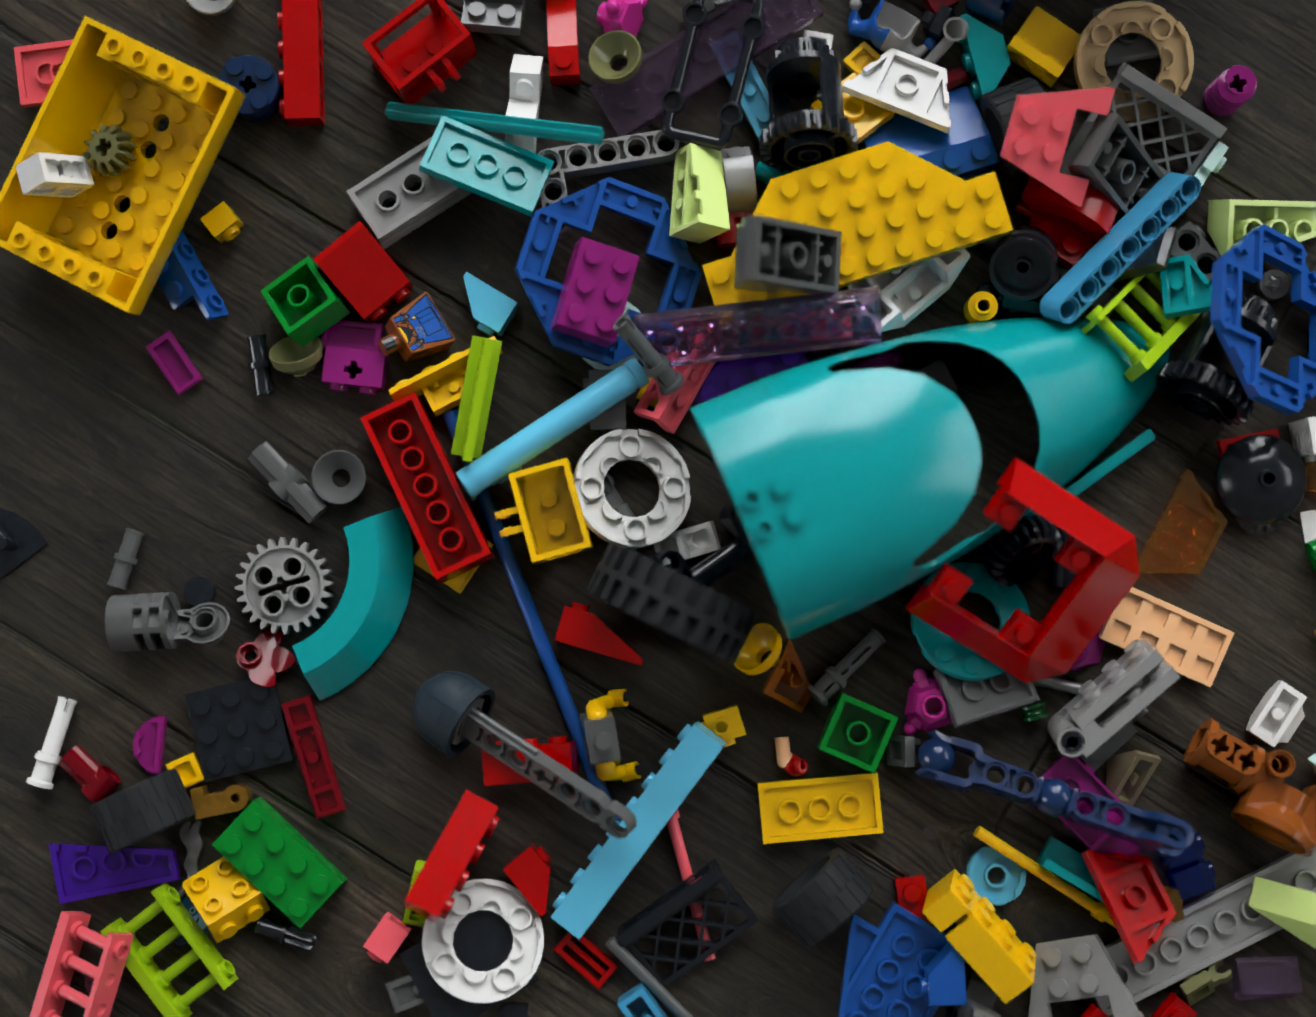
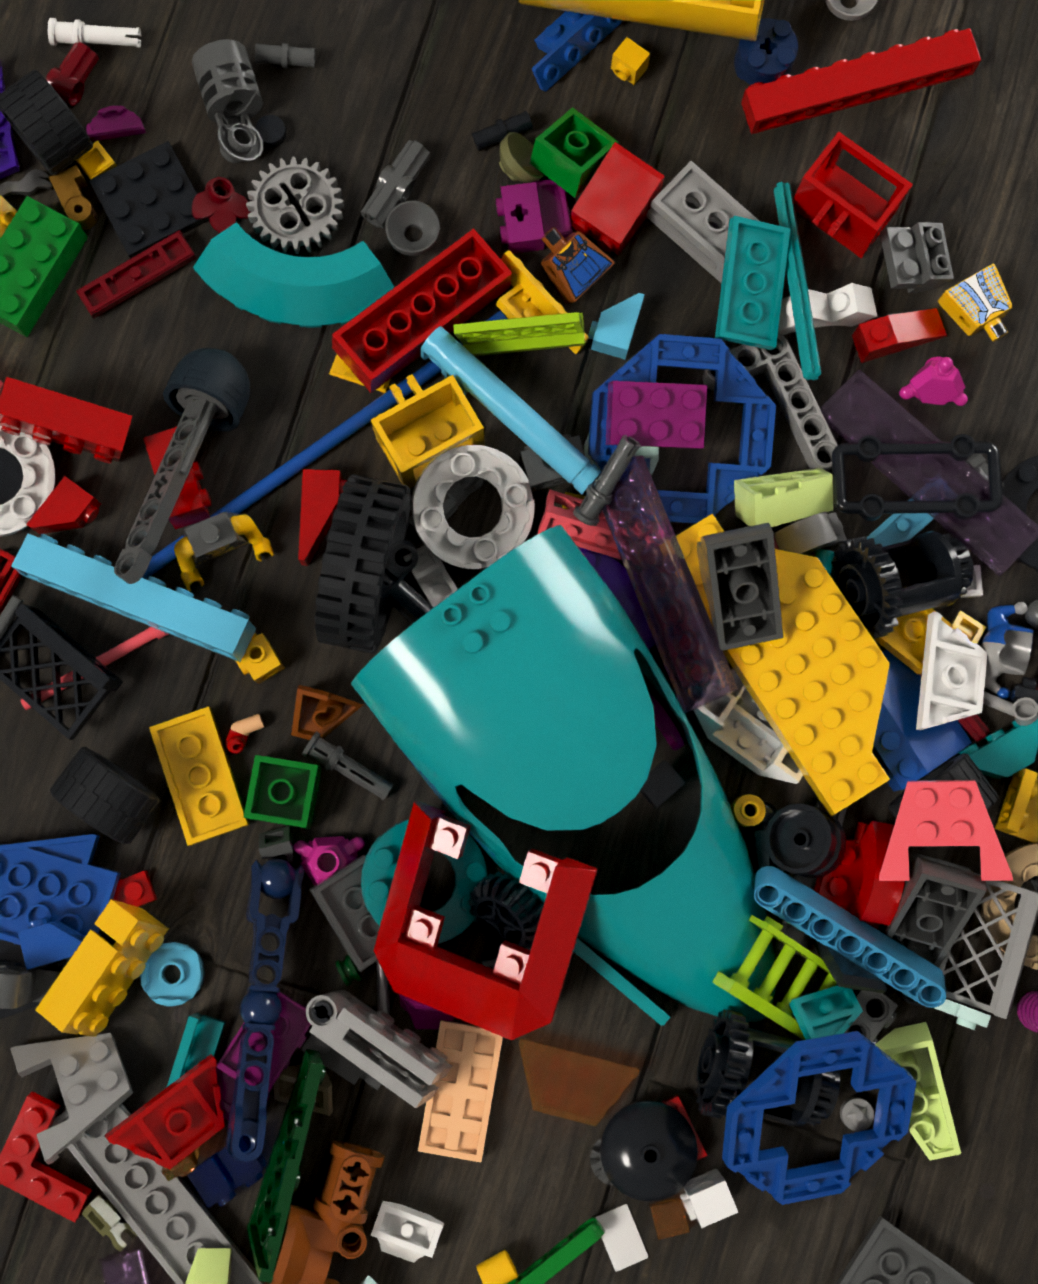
camera: 70 degrees right, 5 degrees down
magenta tile [145,330,203,396] -> none
olive piece [588,30,643,84] -> none
yellow piece [733,623,782,675] -> none
yellow bar [973,825,1116,928] -> none
none -> dark green wing [247,1049,326,1283]

